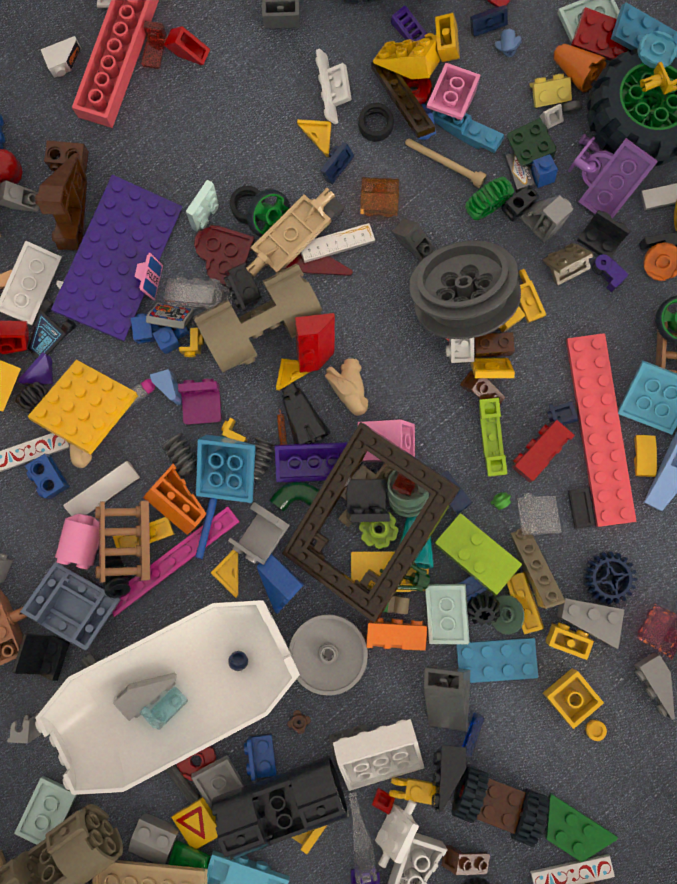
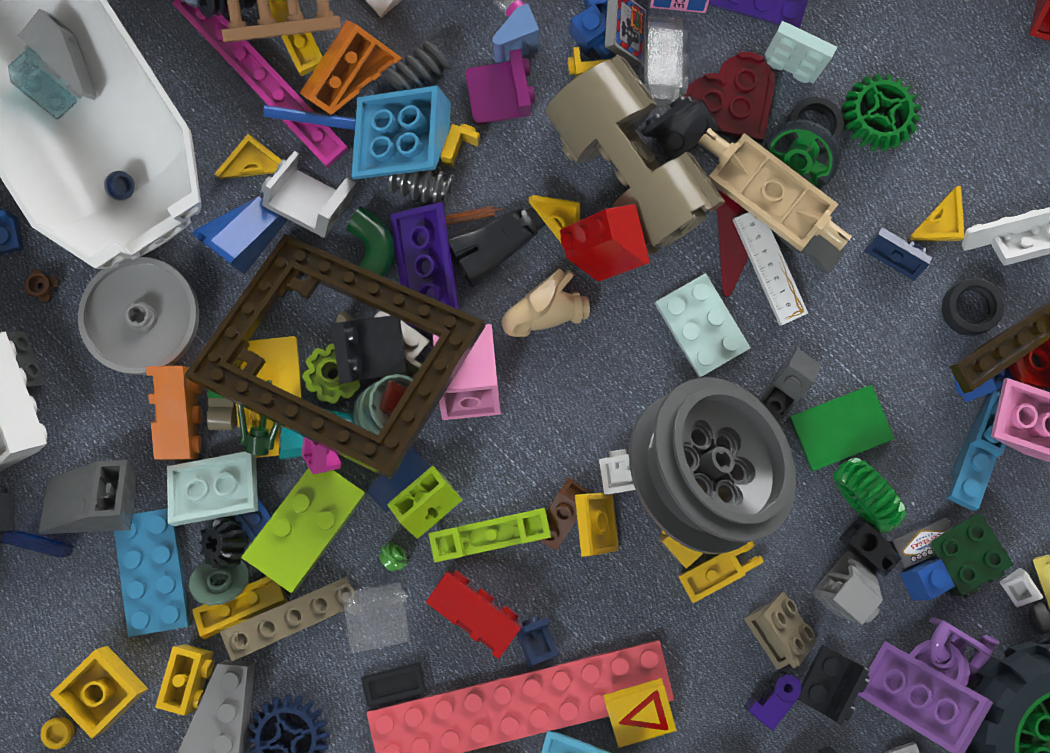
camera: 75 degrees right, 0 degrees up
clear orange slope [360,177,399,217] -> none
tan piece [405,138,487,188] -> none
reddish brown brick [474,332,515,358] -> none
none -> dark pink bracket [302,437,341,474]
none -> lime brick [387,465,463,539]
none -> yellow tile [603,678,677,748]
none -> light aqua plate [655,273,750,378]
none -> green tile [788,384,895,472]
none -> green gear [841,73,921,152]

